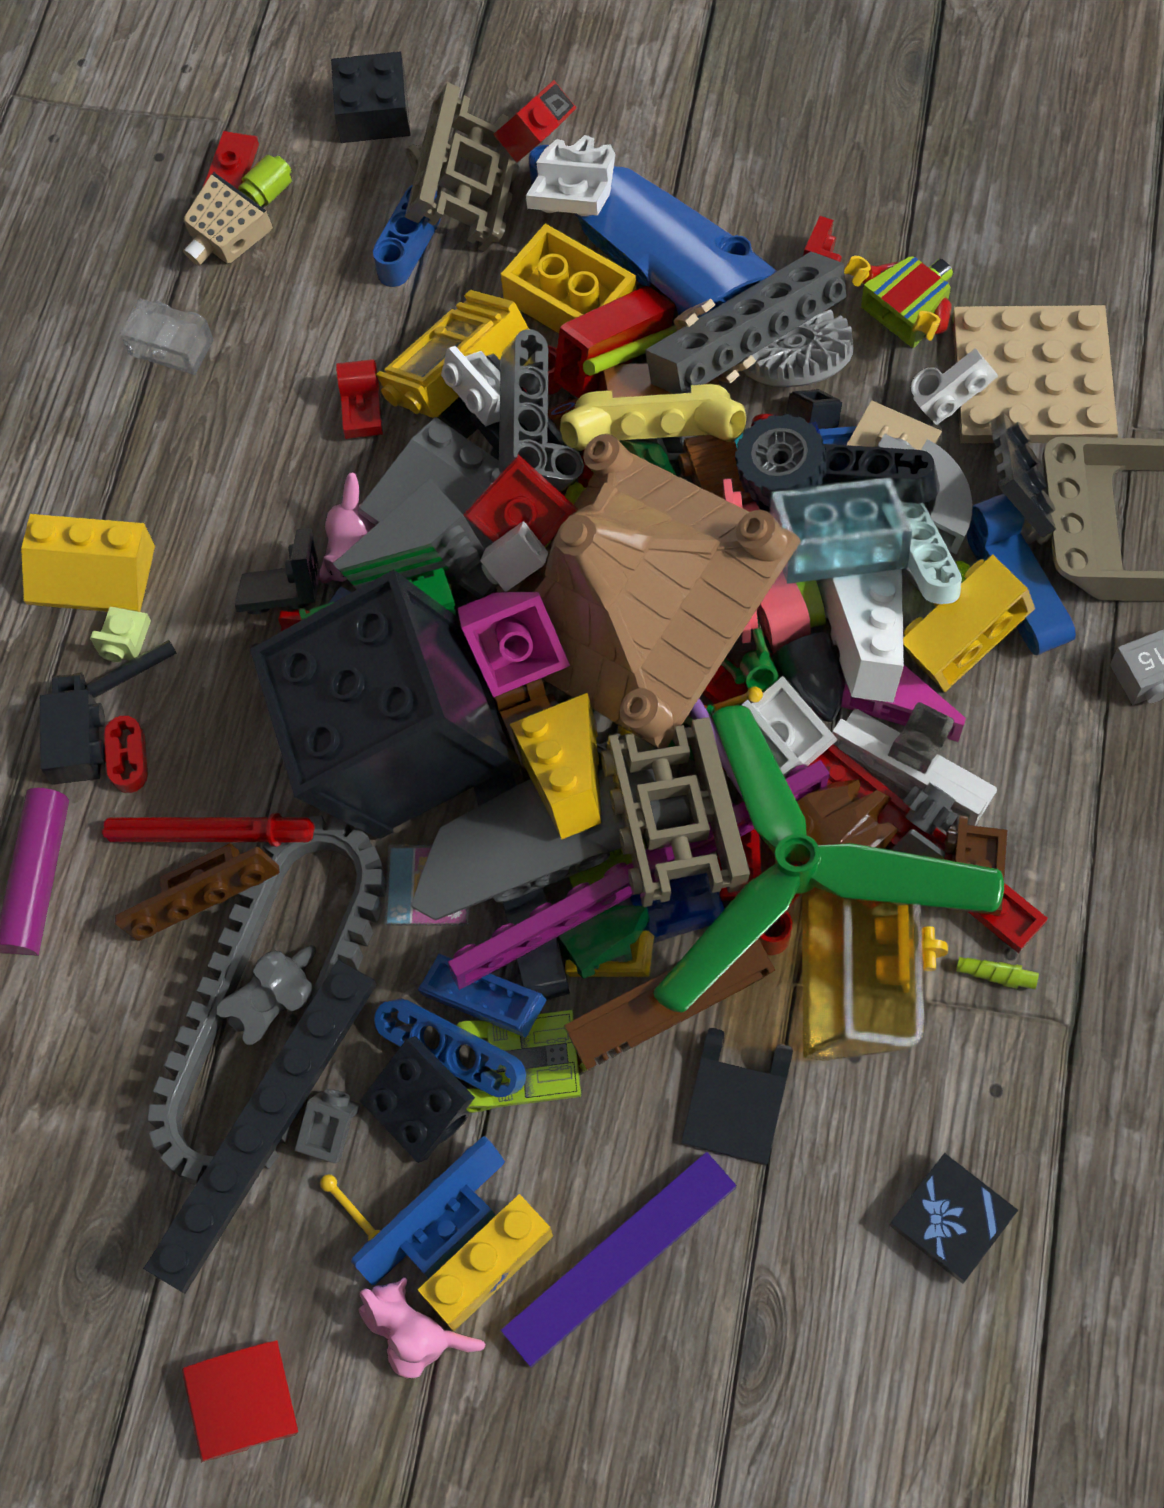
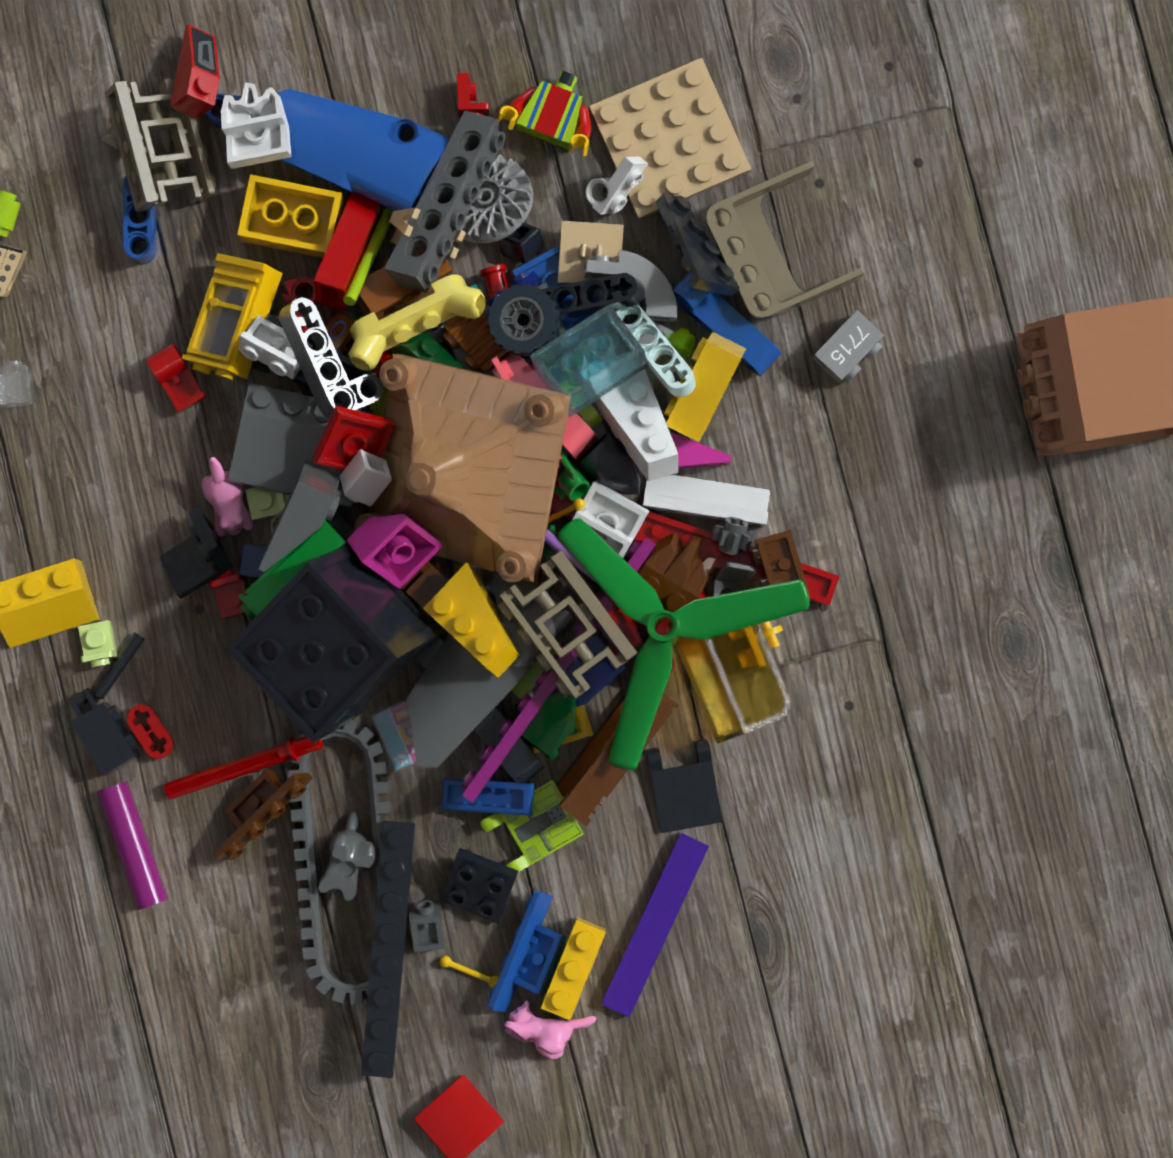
camera: 30 degrees left, 20 degrees up
black brick [331,51,411,143] -> none
blue beam [374,999,526,1097] -> none
clear smoke slope [888,702,955,774] -> none
black tile [889,1152,1018,1284] -> none
lime animal [956,957,1039,990] -> none

